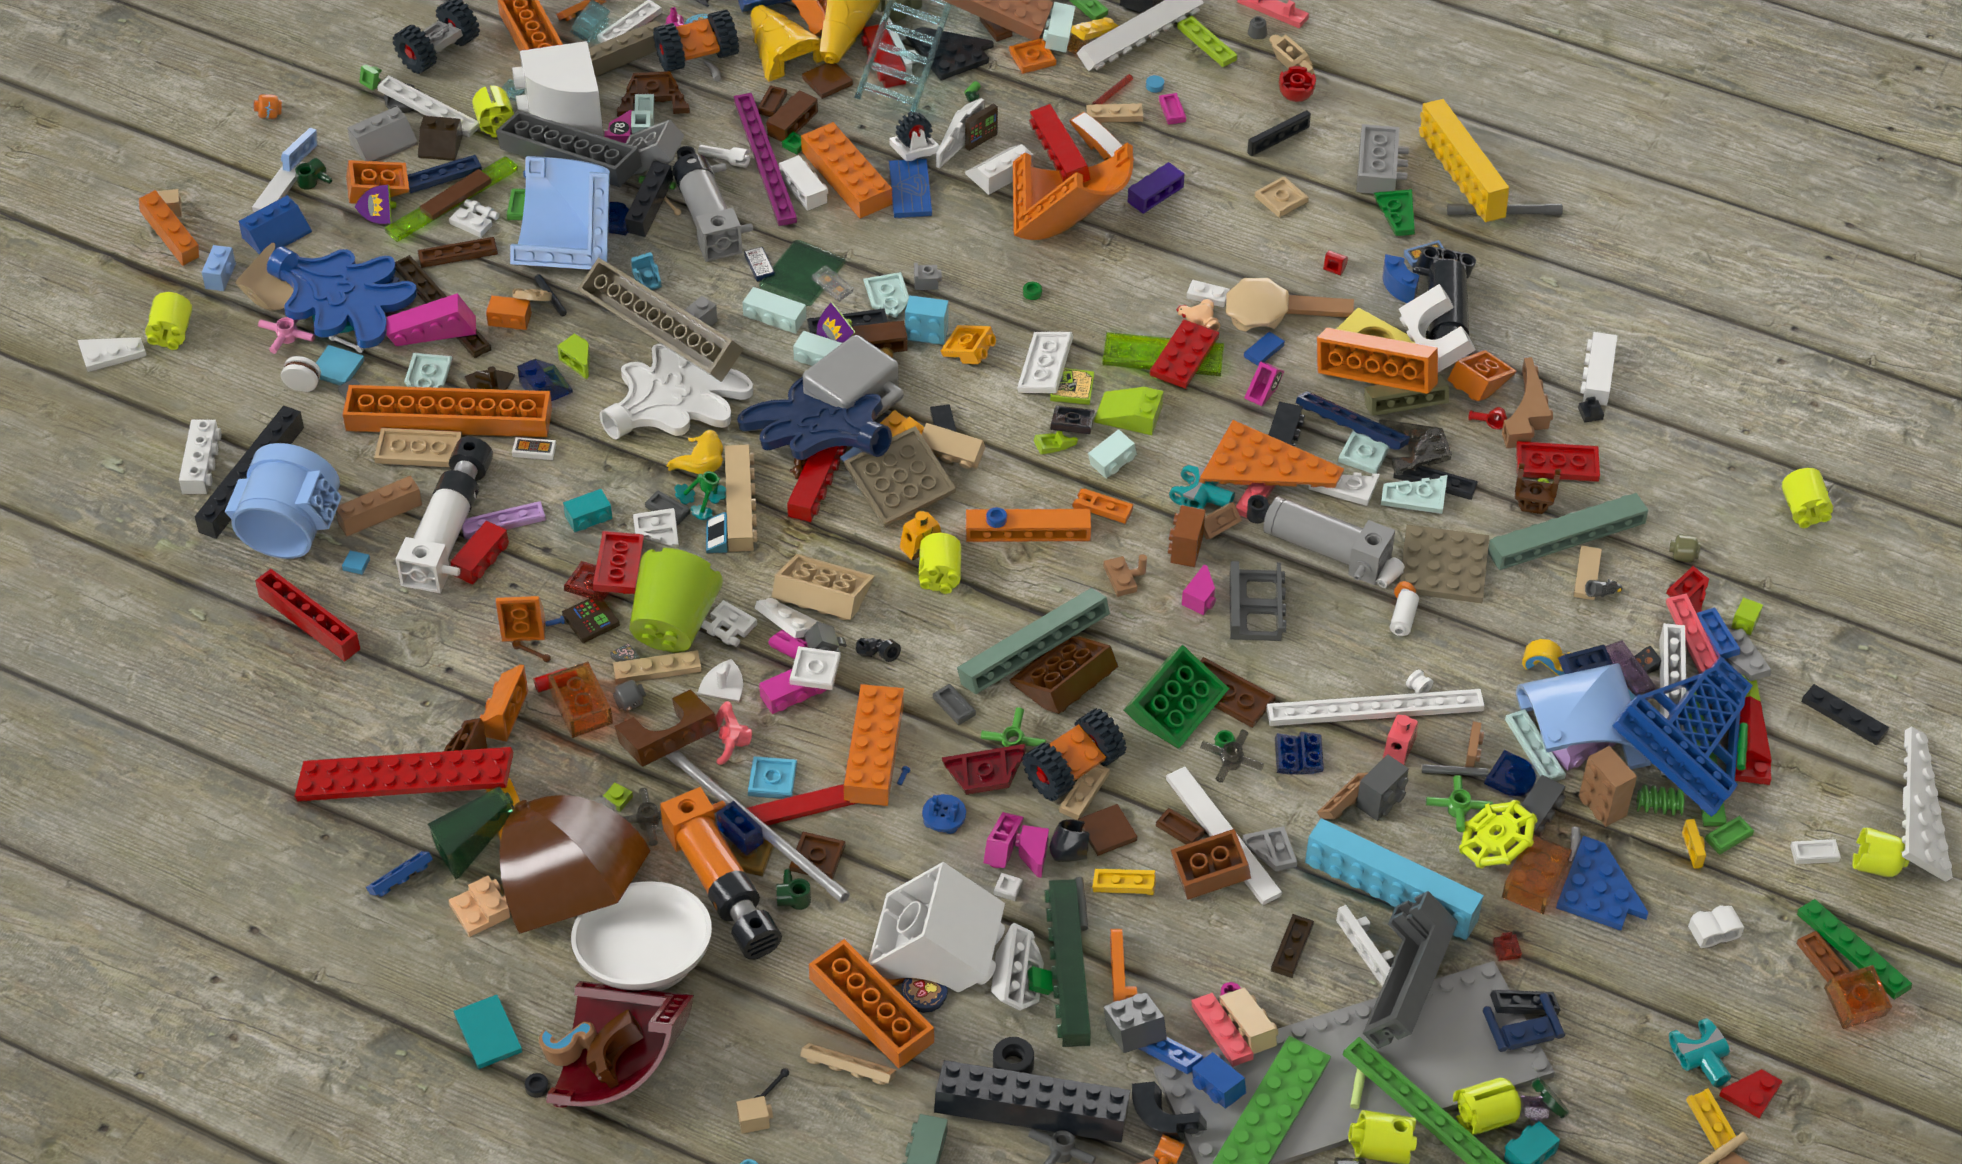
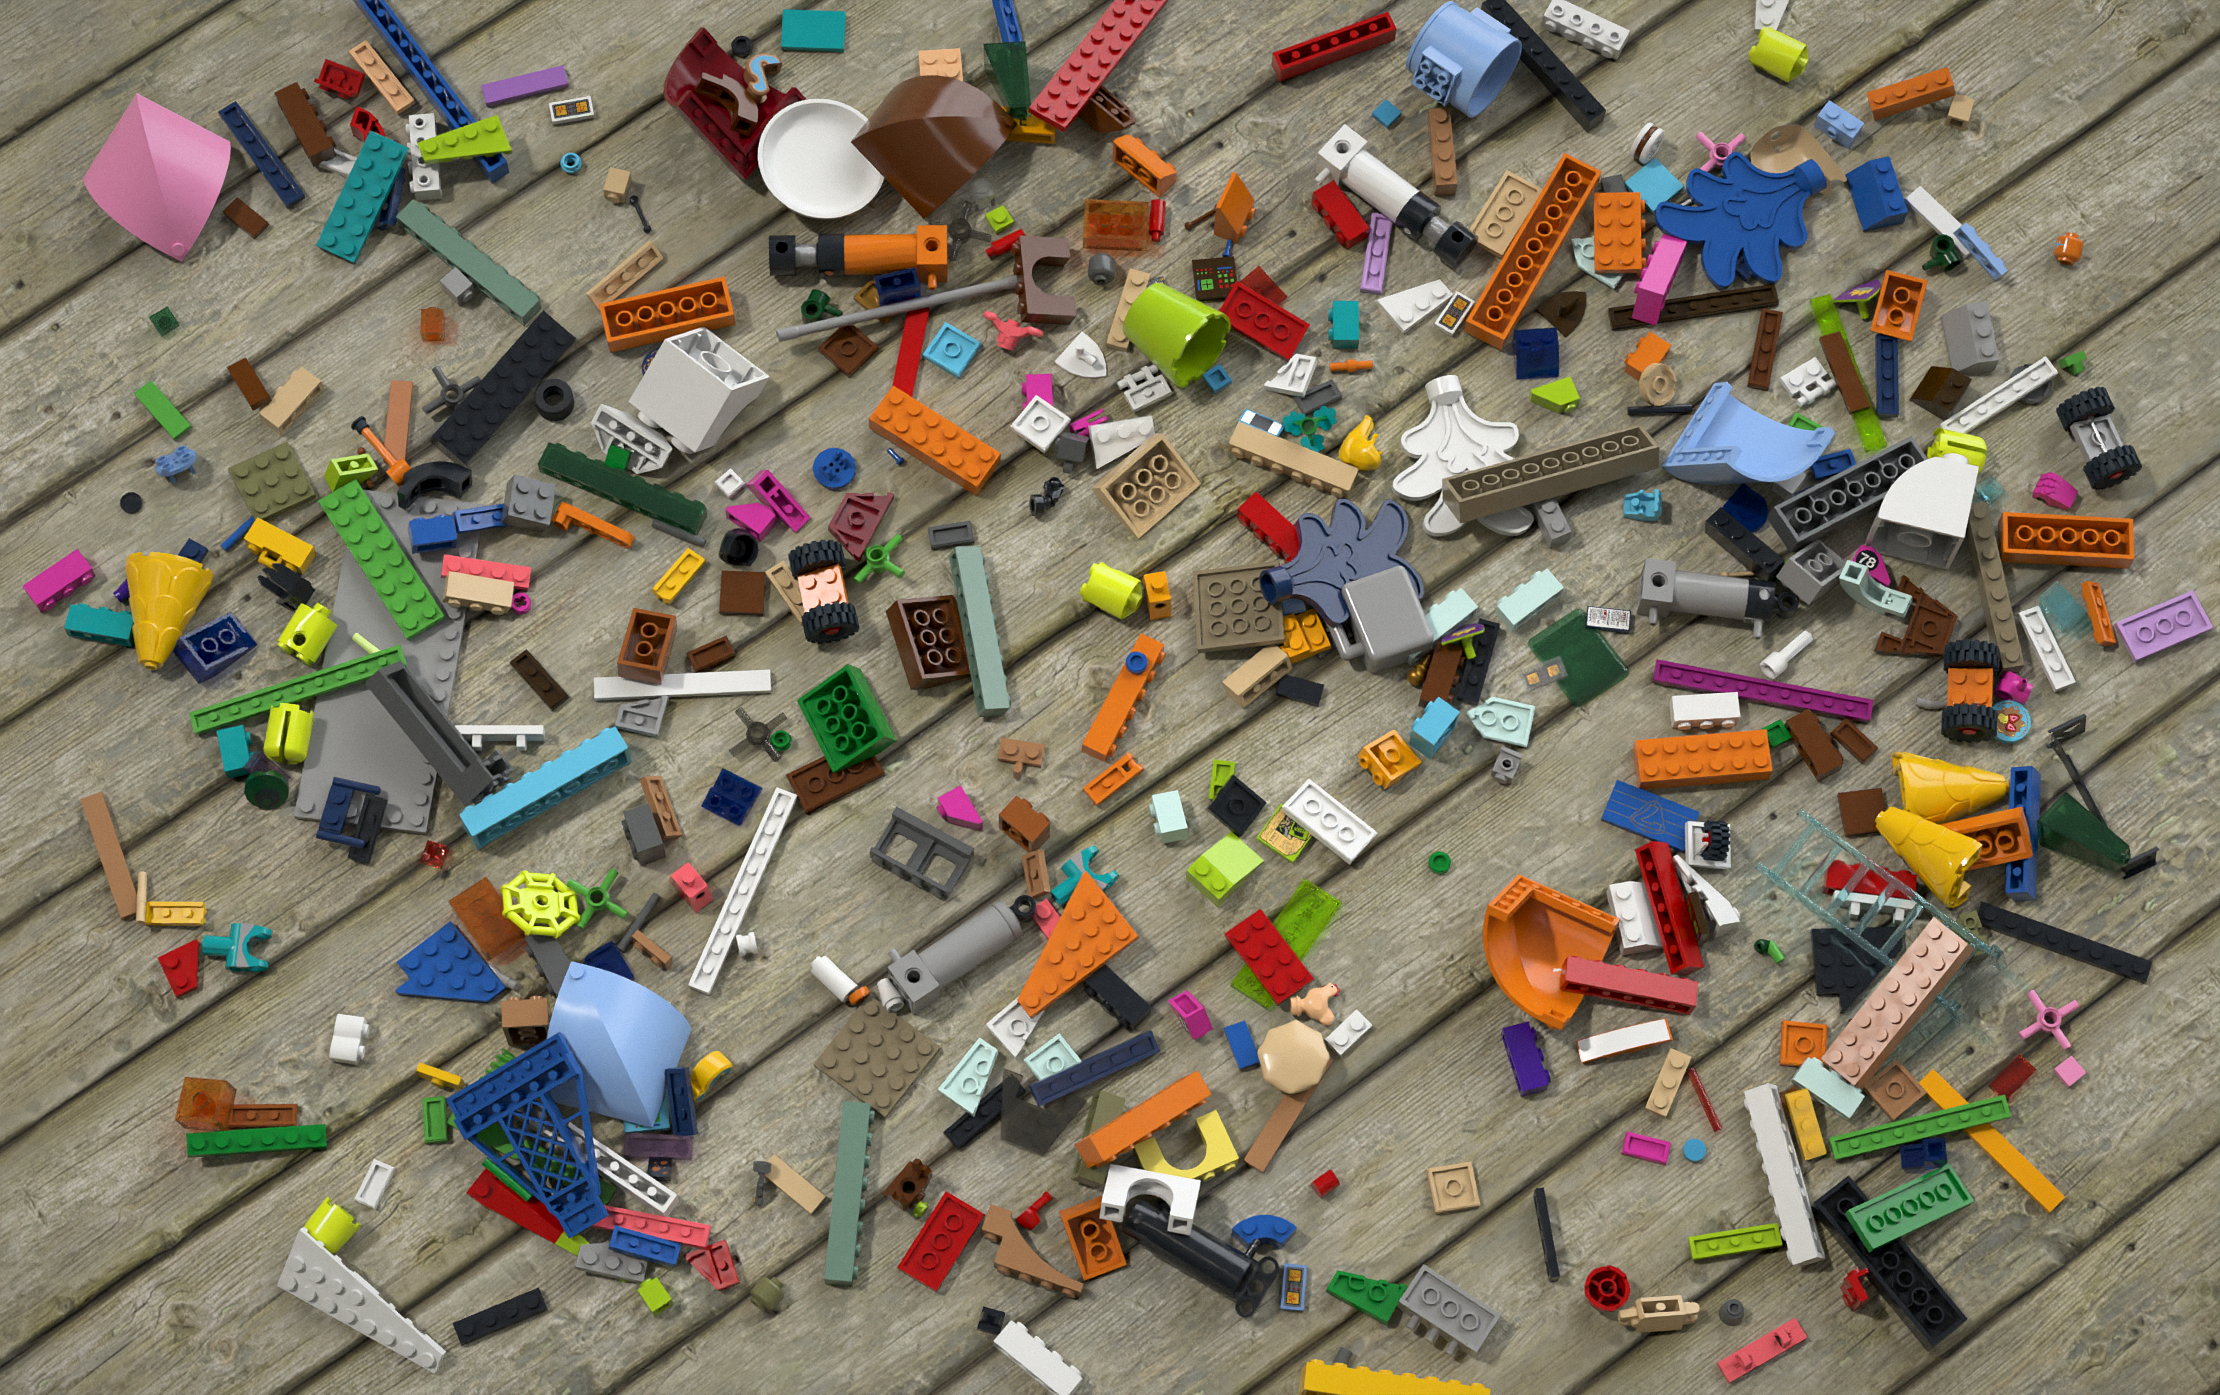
camera: 115 degrees right, 20 degrees up
none -> red cylinder [985,229,1025,257]
none -> orange bar [1329,359,1373,373]
none -> white wing [1376,279,1453,334]
none -> orange bracket [1594,192,1646,277]
none -> red brick [1635,841,1704,975]
none -> dark pink hand [2032,472,2078,510]

